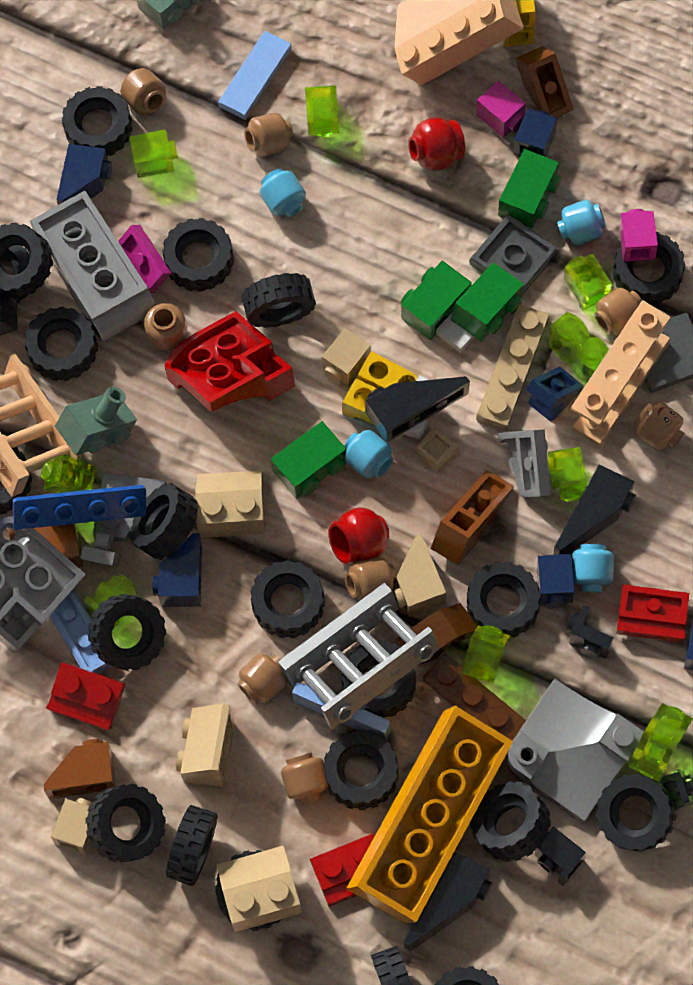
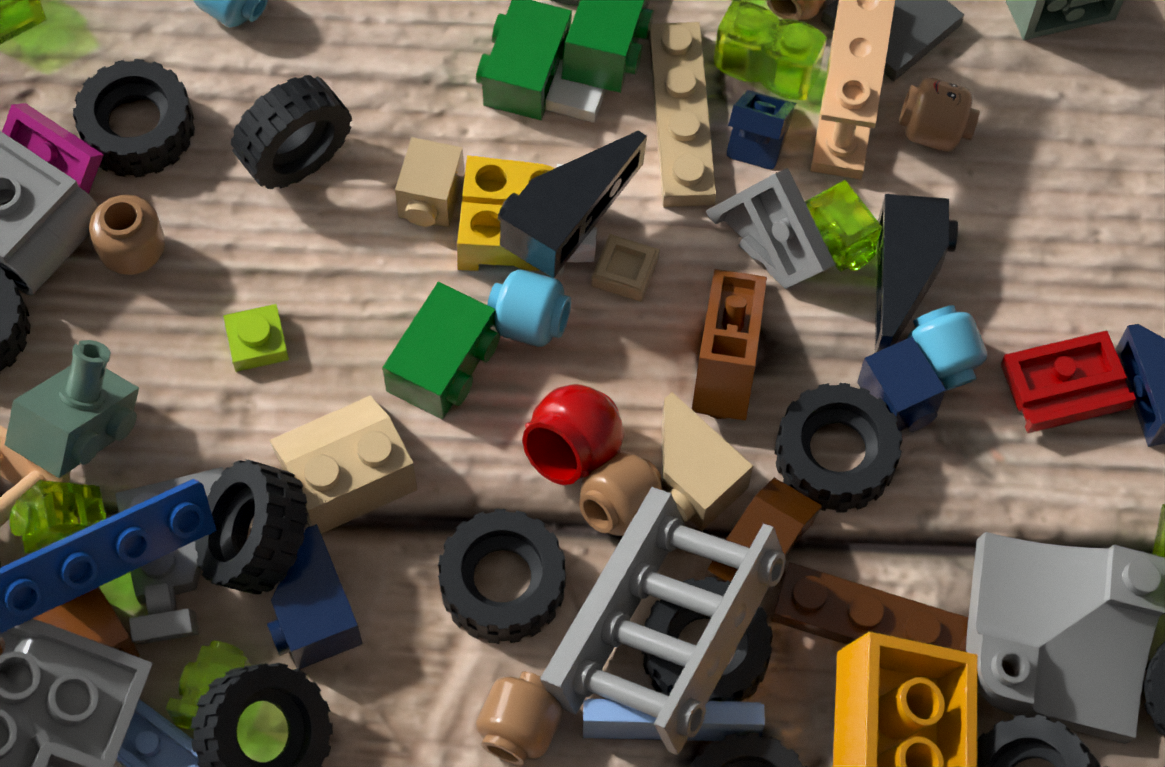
camera: 30 degrees left, 5 degrees down
red slope [165,311,295,412] -> none
clear neon green brick [461,625,510,683] -> none
black bracket [566,605,614,659] -> none
none -> lime plate [223,304,289,372]

